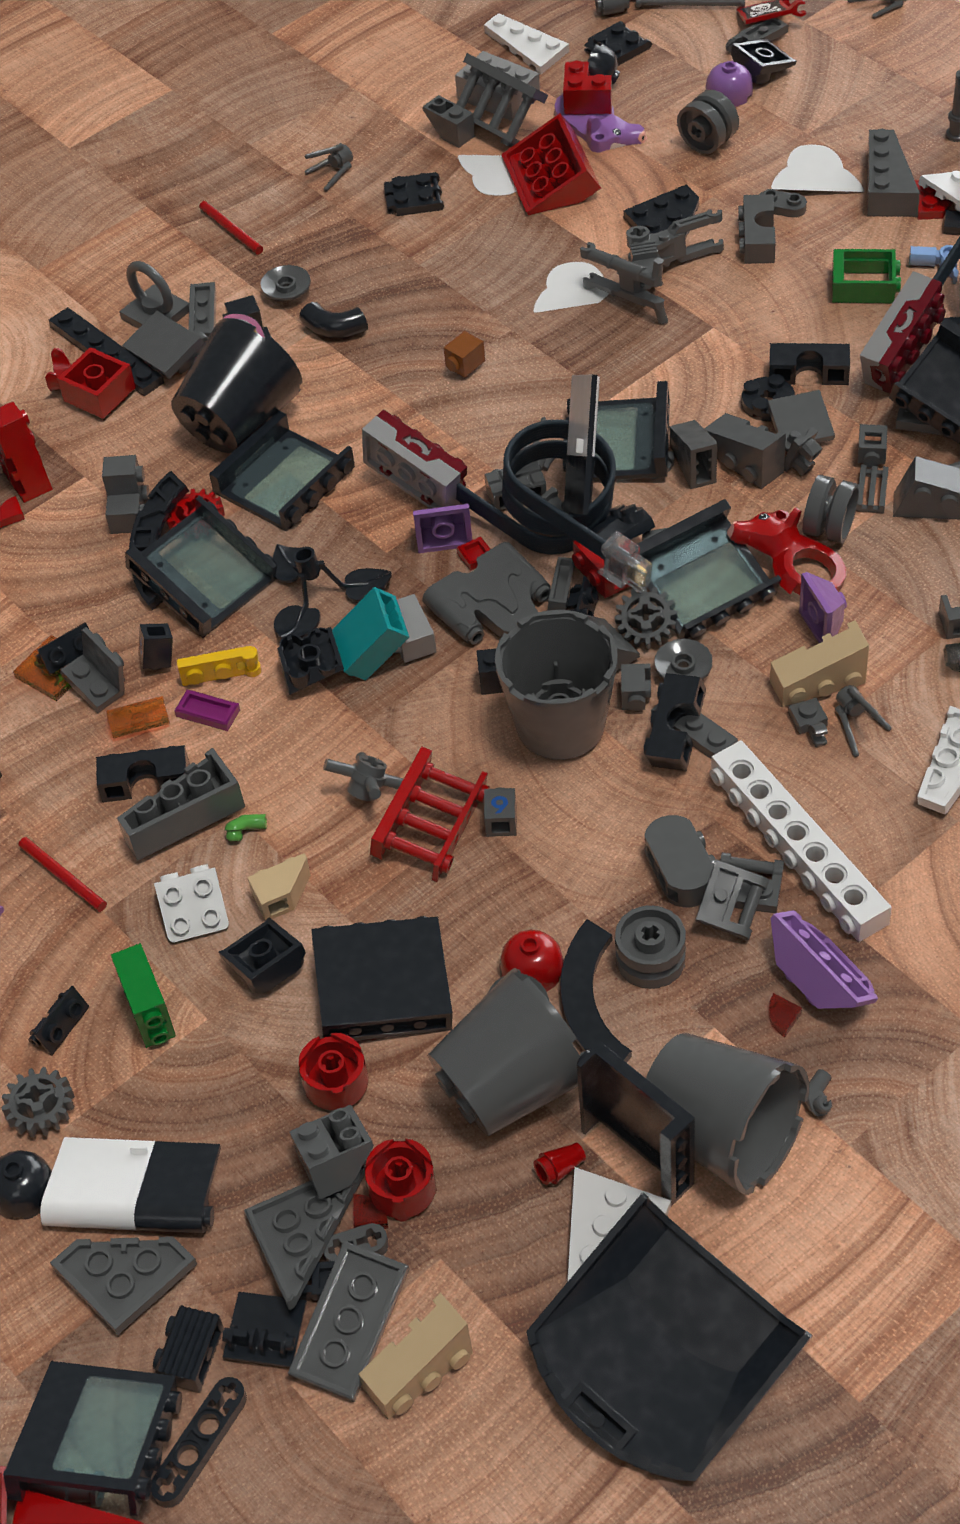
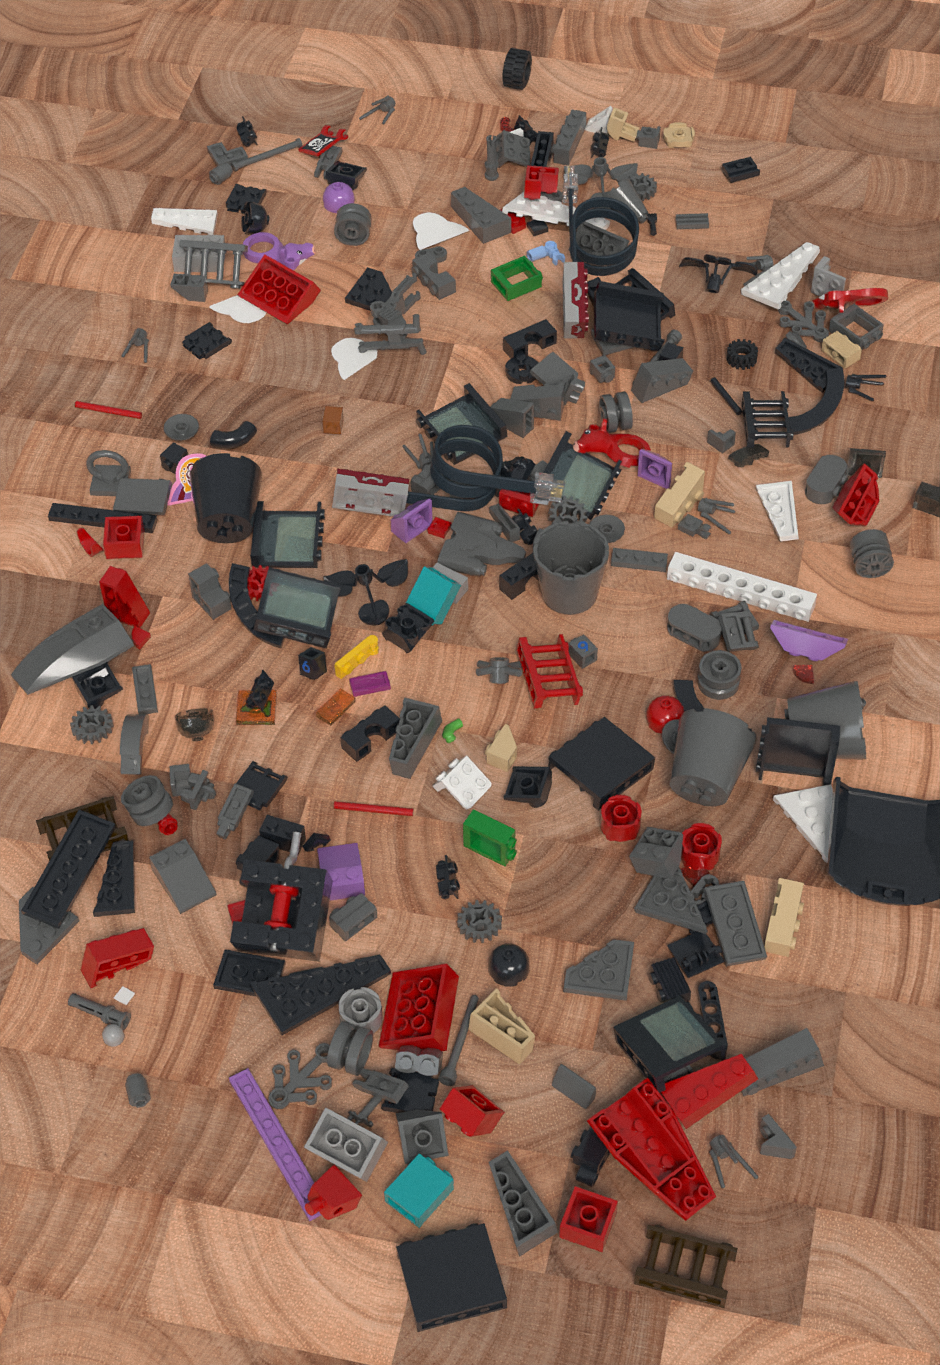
camera: 40 degrees left, 0 degrees up
door [40,1137,221,1234] -> none
dark grey bracket [61,627,125,713] -> none
dark grey plate [189,282,216,337] -> none
red cone [533,1142,586,1185] -> none
red brick [563,60,612,115] -> none
door [563,374,600,515] -> none
black arch [644,673,706,771] -> none
dark grey tile [856,465,889,513] -> none

